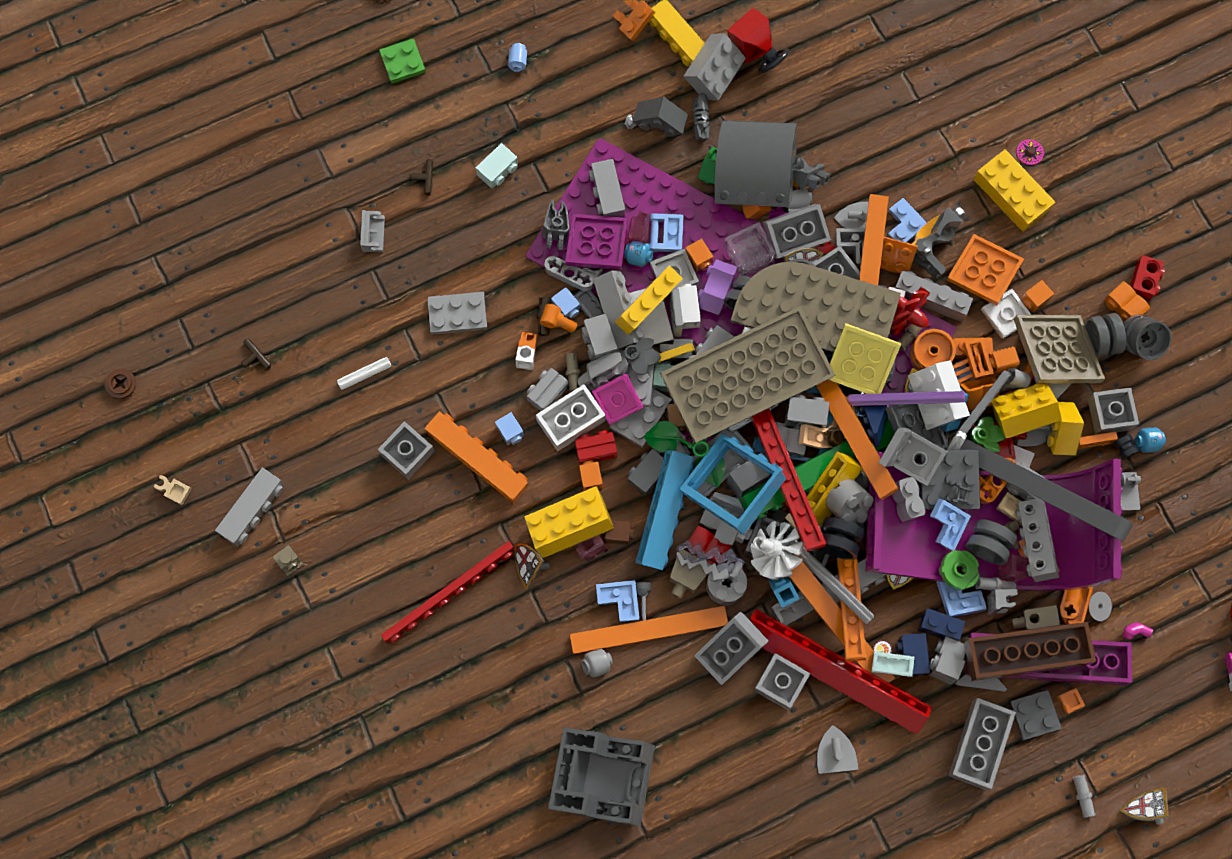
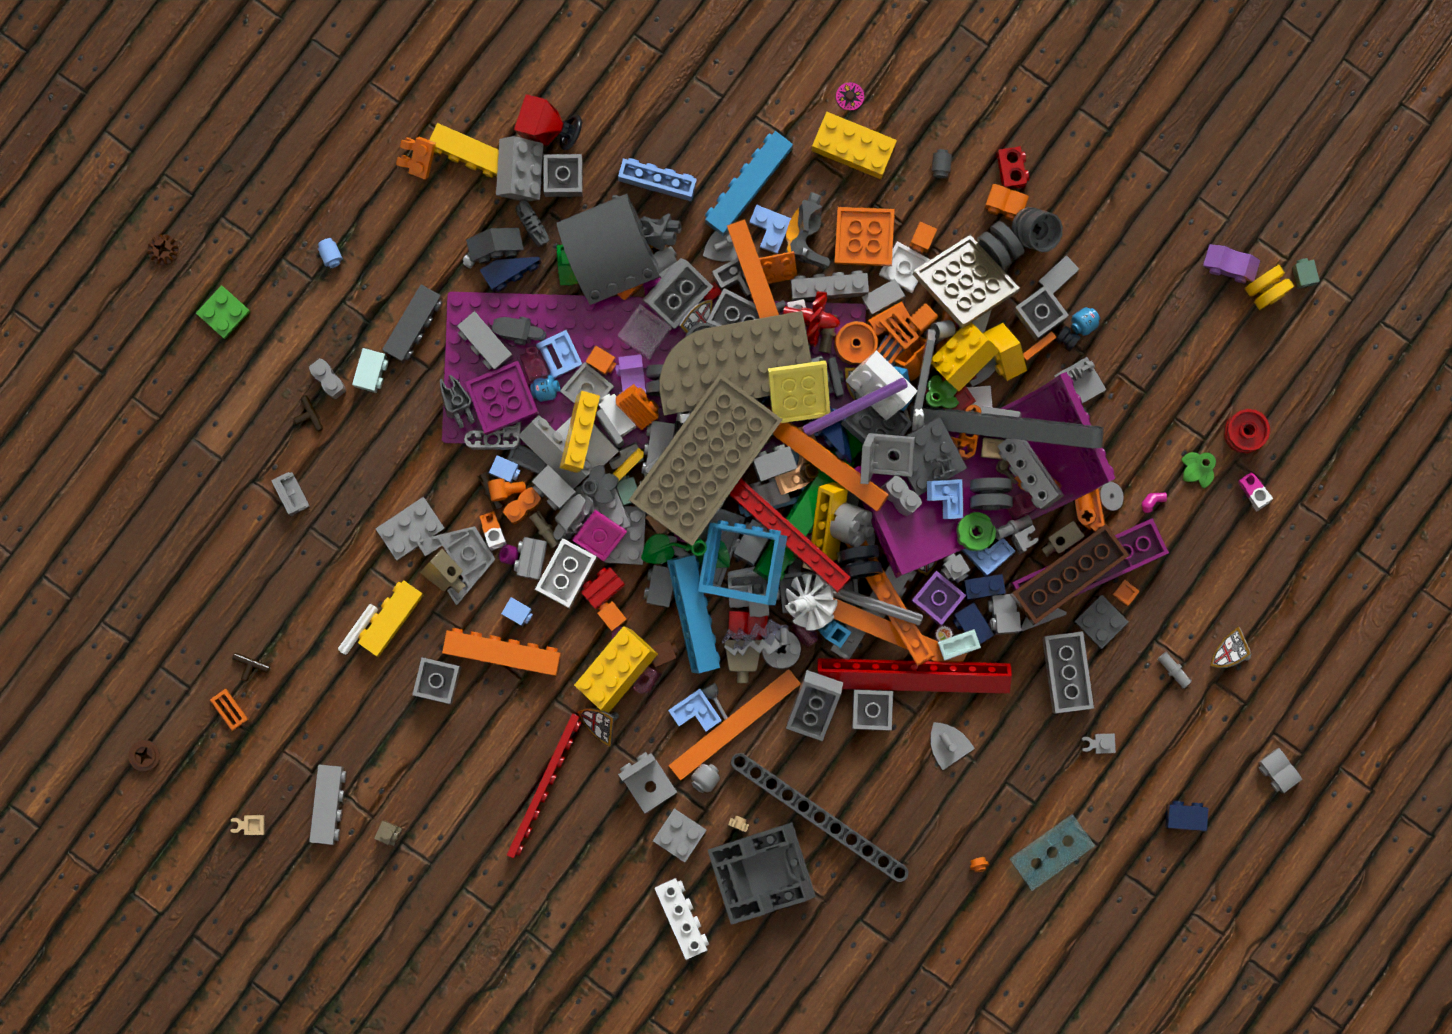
camera: 30 degrees left, 10 degrees up
none -> orange tile [210,689,249,731]
none -> light grey brick [309,358,346,399]
none -> yellow brick [358,580,424,657]
none -> dark grey brick [382,284,443,364]
none -> light grey wing [416,526,495,605]
none -> dark tan torso [420,549,466,593]
none -> dark blue slope [480,257,542,292]
none -> dark grey hinge [492,317,547,346]
none -> magenta tile [499,544,519,565]
none -> orange brick [503,487,542,525]
none -> light grey brick [544,154,583,197]
none -> orange brick [616,384,659,430]
none -> light blue brick [618,158,697,202]
none -> light grey bracket [618,752,677,813]
none -> light grey brick [653,808,706,862]
none -> white brick [655,878,709,960]
none -> dark azure brick [705,131,793,236]
none -> tan plate [728,816,749,832]
none -> dark grey beam [731,753,908,882]
none -> clear pink brick [791,623,819,648]
none -> dark grey plate [827,357,844,398]
none -> light grey hinge [862,279,906,318]
none -> medium lavender brick [911,571,966,626]
none -> dark grey brick [932,149,952,178]
none -> light grey brick [940,553,970,583]
none -> light grey tile [1038,255,1079,294]
none -> light grey plate [1081,734,1116,754]
none -> bright green plate [1181,452,1216,488]

